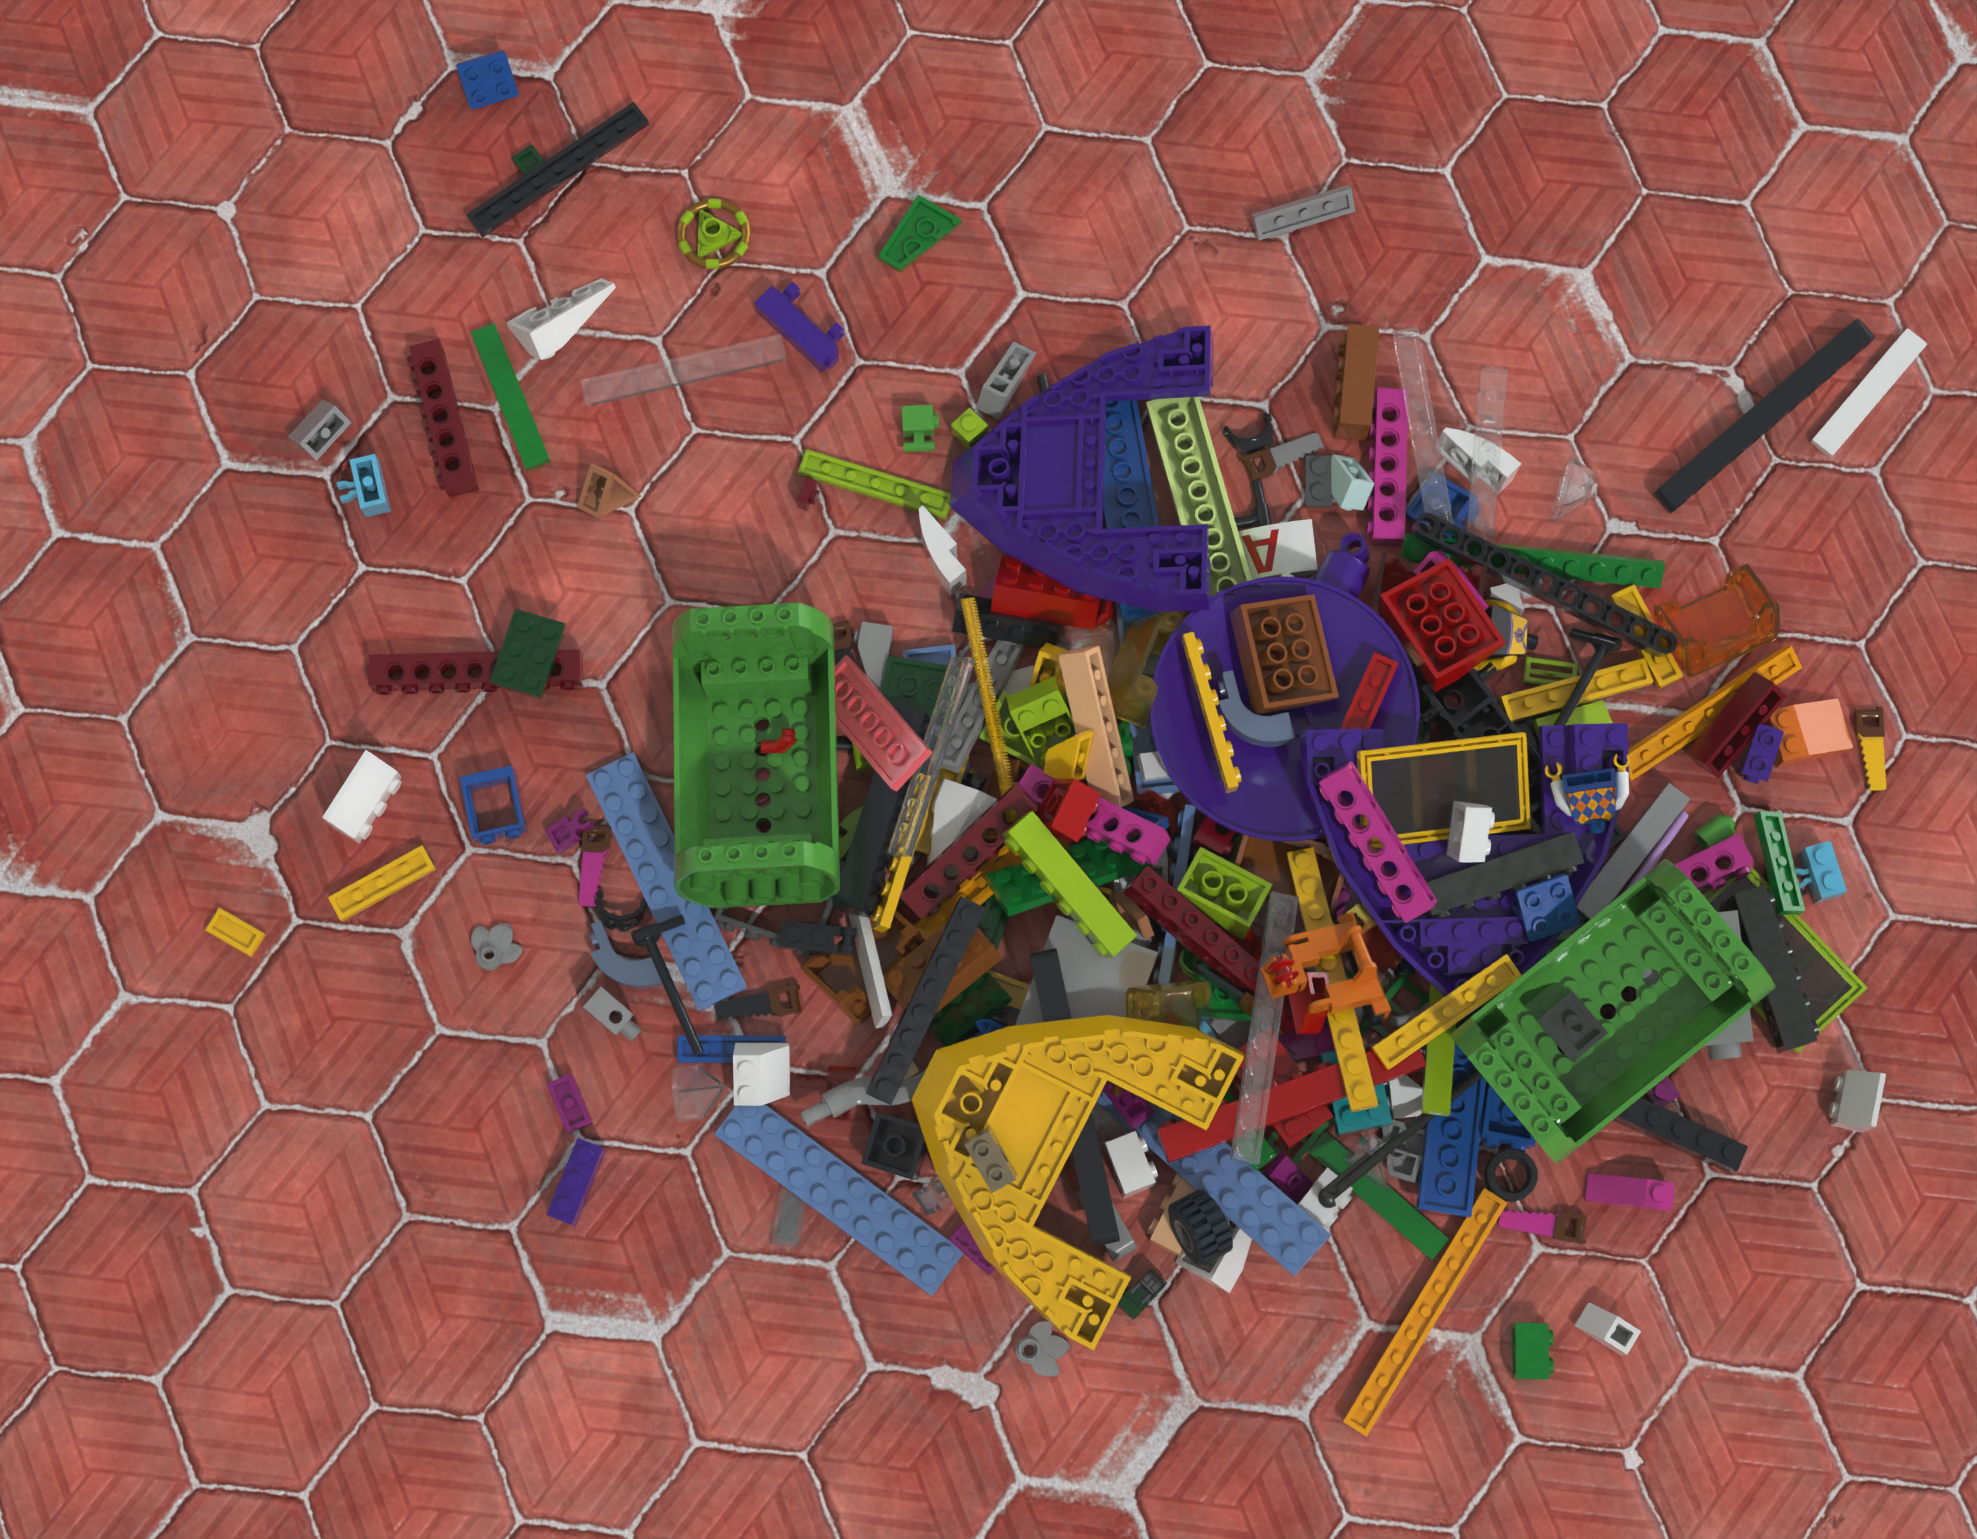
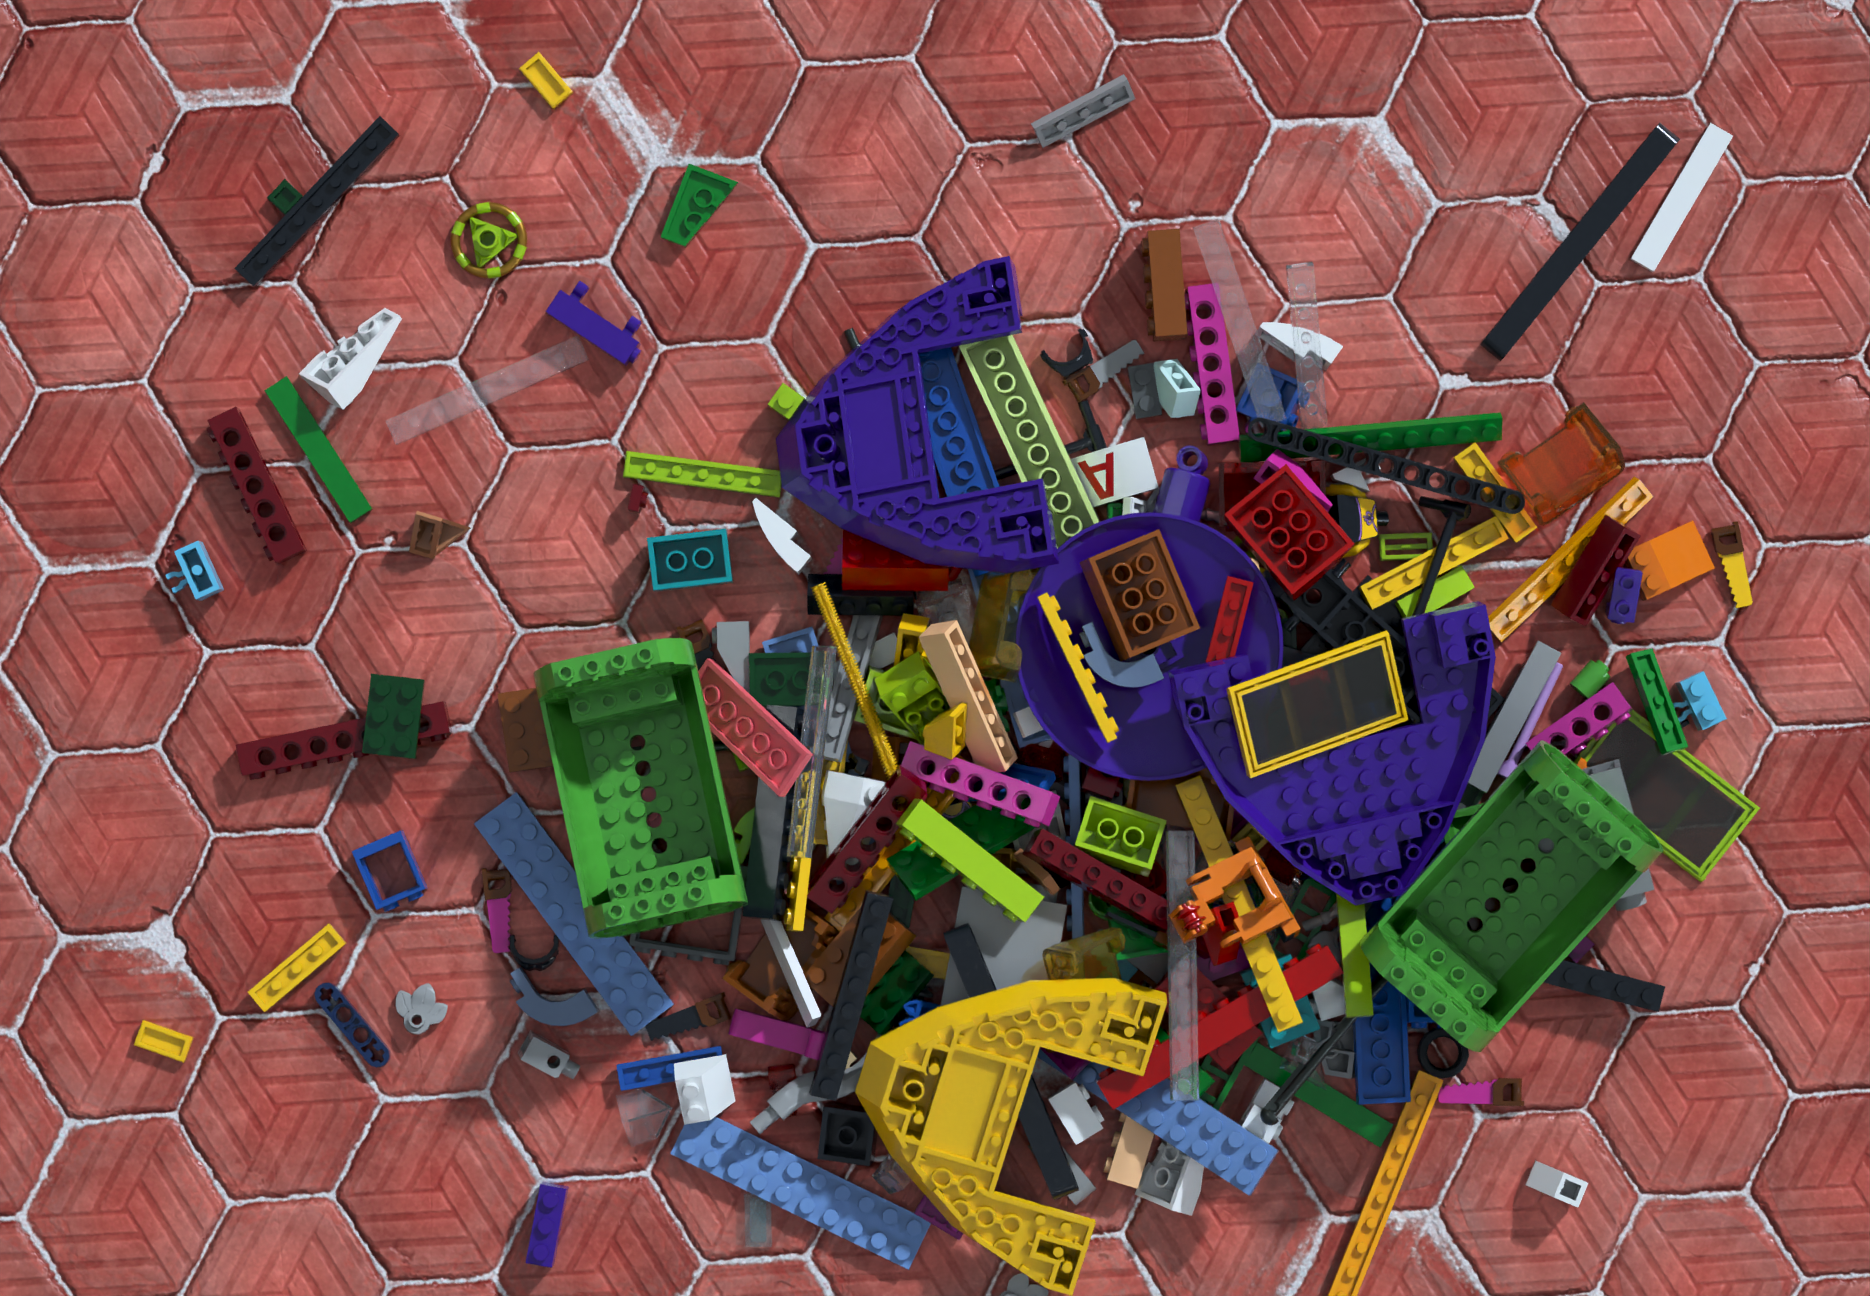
camera: 10 degrees left, 10 degrees up
light grey brick [288,399,352,461] -> none
white slope [322,750,402,844] -> none
blue bracket [456,50,519,110] -> none
magenta plate [544,809,595,854] -> none
magenta plate [546,1073,593,1134] -> none
black bar [631,914,704,1056] -> none
red arm [761,728,797,754] -> none
black plate [779,920,857,956] -> none
bright green brick [902,405,939,452] -> none
dark tan brick [964,1126,1017,1193] -> none
light grey slope [976,342,1036,420] -> none
red slope [1037,778,1101,842] -> none
leg [1117,1268,1168,1321] -> none
black wheel [1168,1189,1233,1266] -> none
magenta plate [1264,1152,1314,1204] -> none
dark pink brick [1319,760,1437,923] -> none
yellow plate [1371,954,1522,1070] -> none
pearl dark grey brick [1425,832,1584,919] -> none
white slope [1446,801,1495,862] -> none
blue bracket [1511,874,1580,942] -> none
green brick [1512,1323,1554,1380] -> none
dark grey plate [1537,991,1608,1063] -> none
torso [1545,754,1630,833] -> none
clear slope [1549,458,1598,522] -> none
dark pink slope [1584,1173,1675,1213] -> none
pearl dark grey brick [1726,885,1819,1054] -> none
white slope [1828,1070,1886,1133] -> none
none -> dark blue beam [315,982,391,1067]
none -> dark orange brick [498,688,553,773]
none -> yellow tile [519,52,573,110]
none -> teal brick [647,529,733,592]
none -> dark pink beam [728,1008,826,1060]

